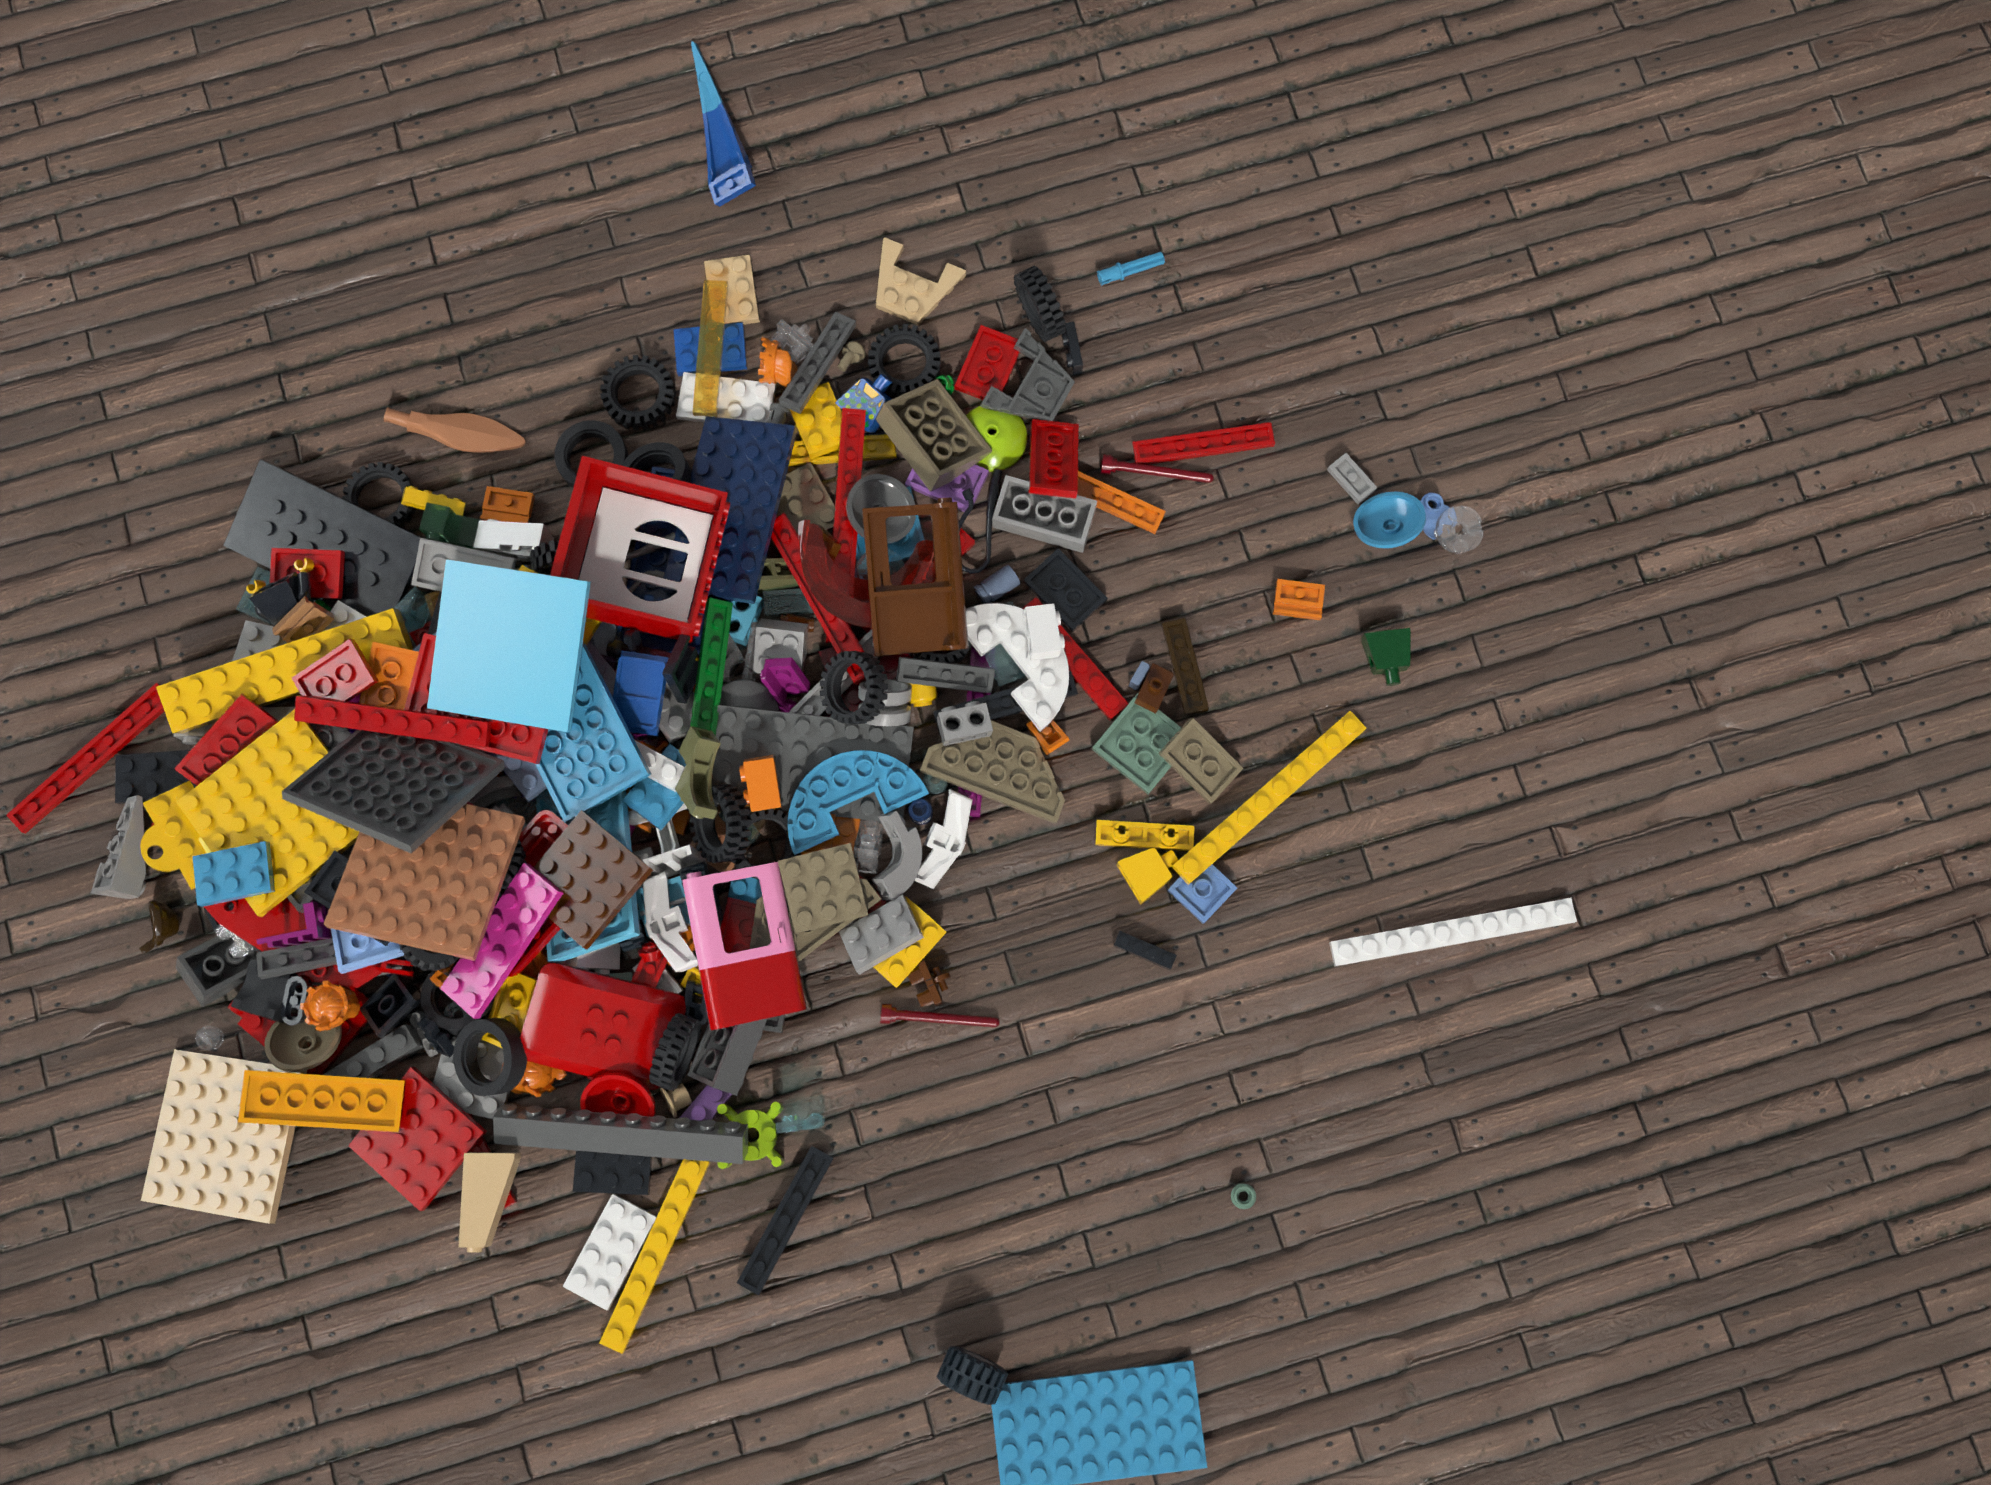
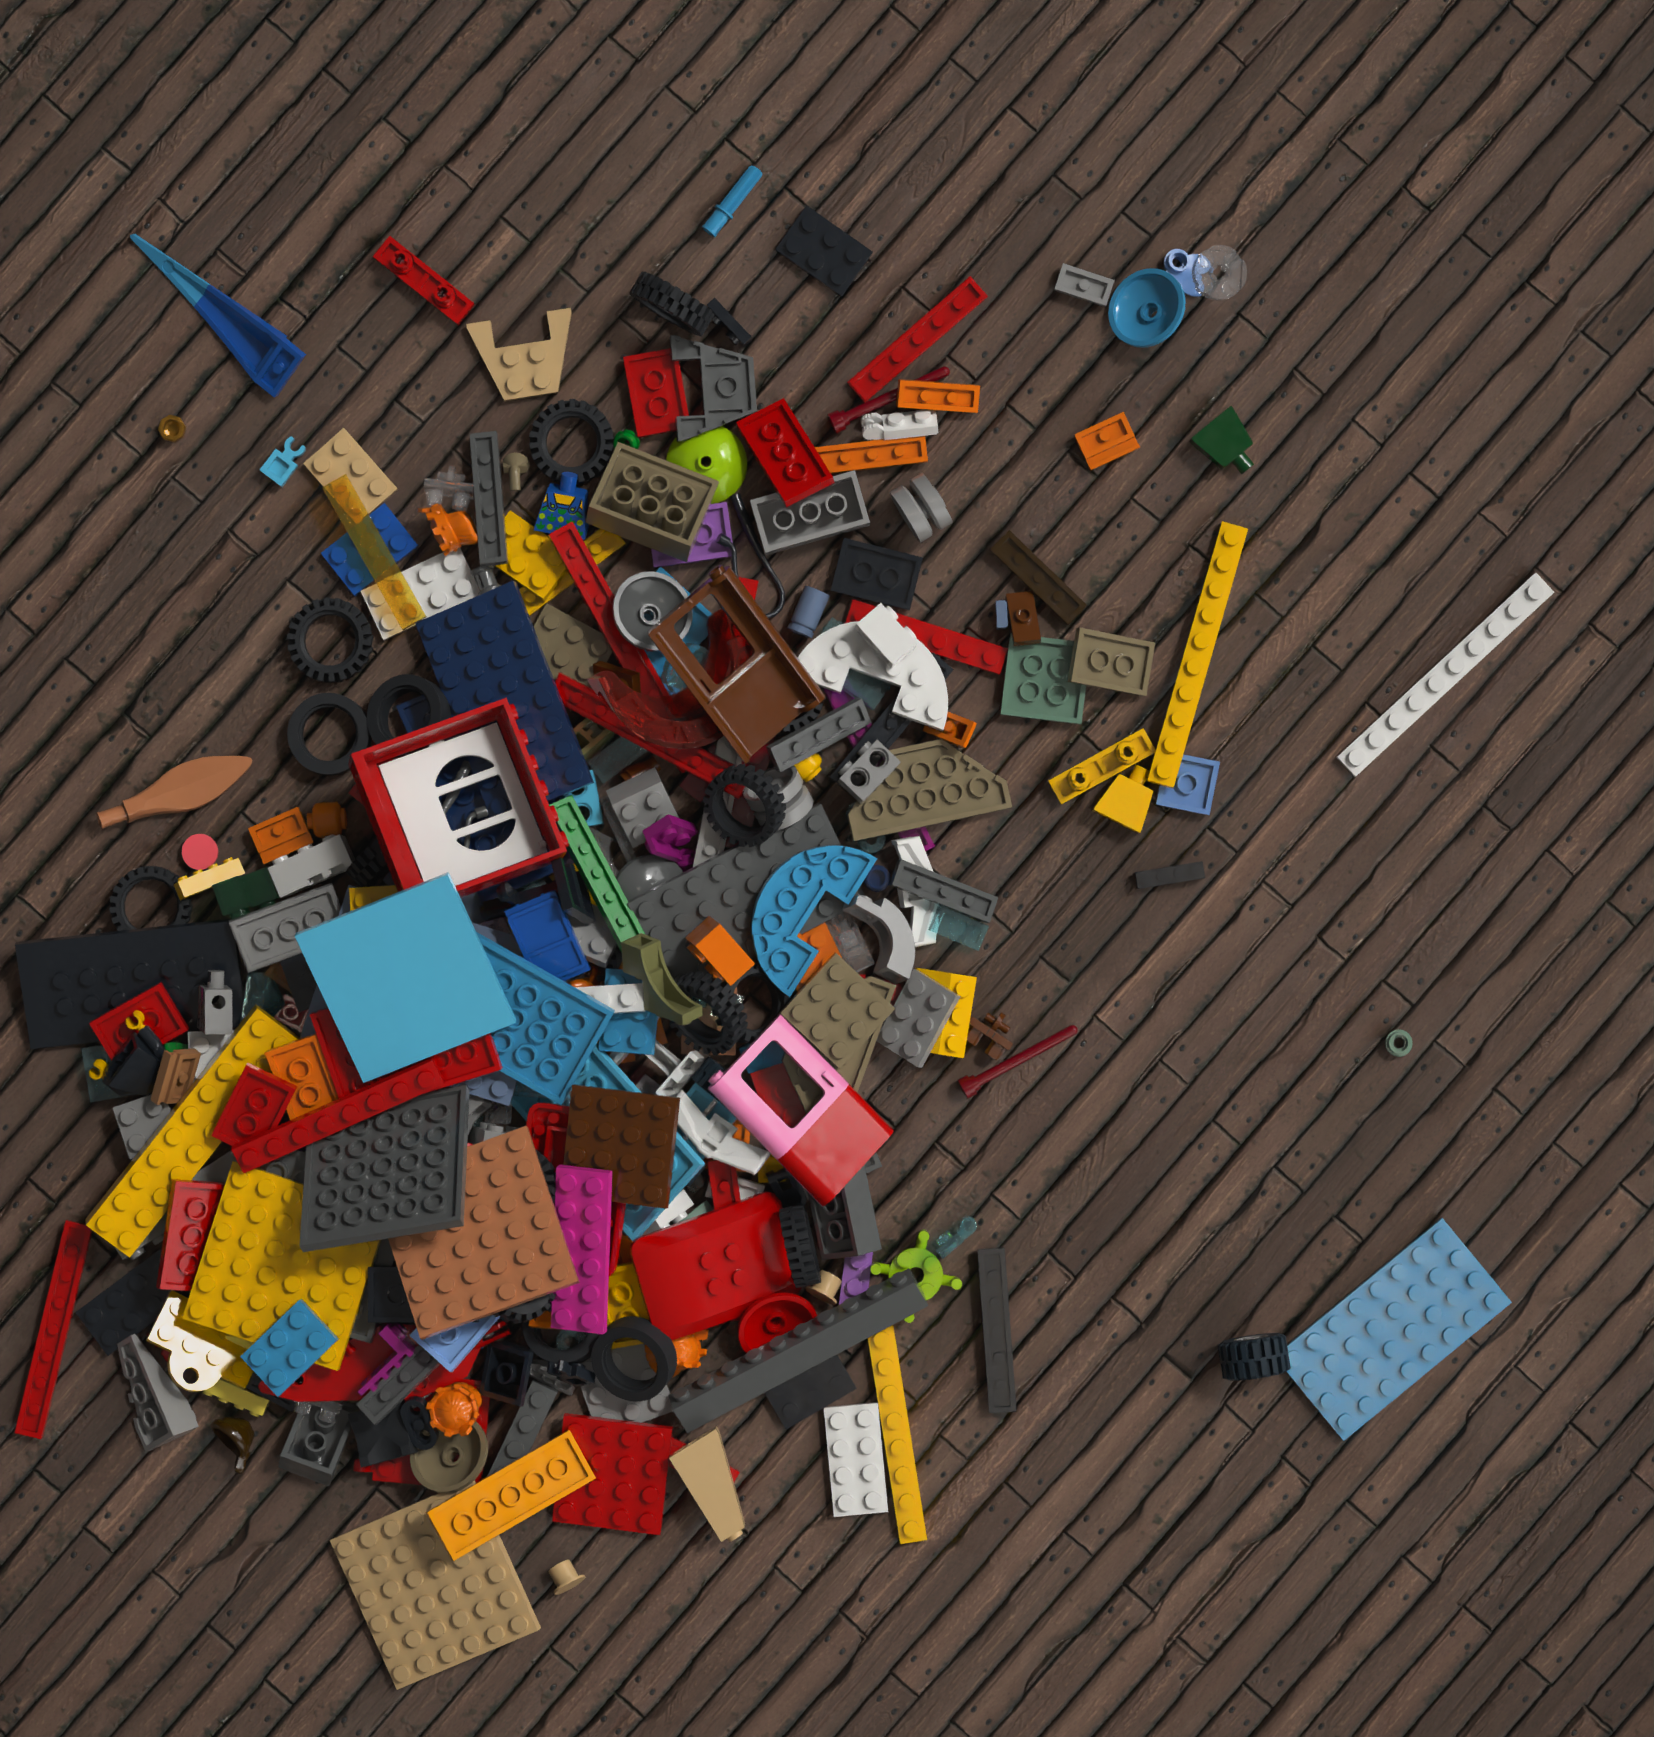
camera: 30 degrees left, 10 degrees up
clear tile [196,1026,224,1051] -> none
red plate [638,941,662,962] -> none
none -> pearl gold tile [158,415,186,443]
none -> coral piece [182,834,219,870]
none -> light grey torso [197,970,232,1034]
none -> light yellow piece [203,1378,270,1417]
none -> medium azure plate [260,436,306,487]
none -> orange head [307,802,347,838]
none -> red plate [373,236,475,325]
none -> tan piece [548,1560,586,1595]
none -> black plate [775,205,873,297]
none -> white hinge [861,409,939,440]
none -> light grey wheel [889,472,953,543]
none -> dark grey plate [889,859,998,923]
none -> orange plate [896,379,980,413]
none -> clear light blue plate [928,905,989,951]

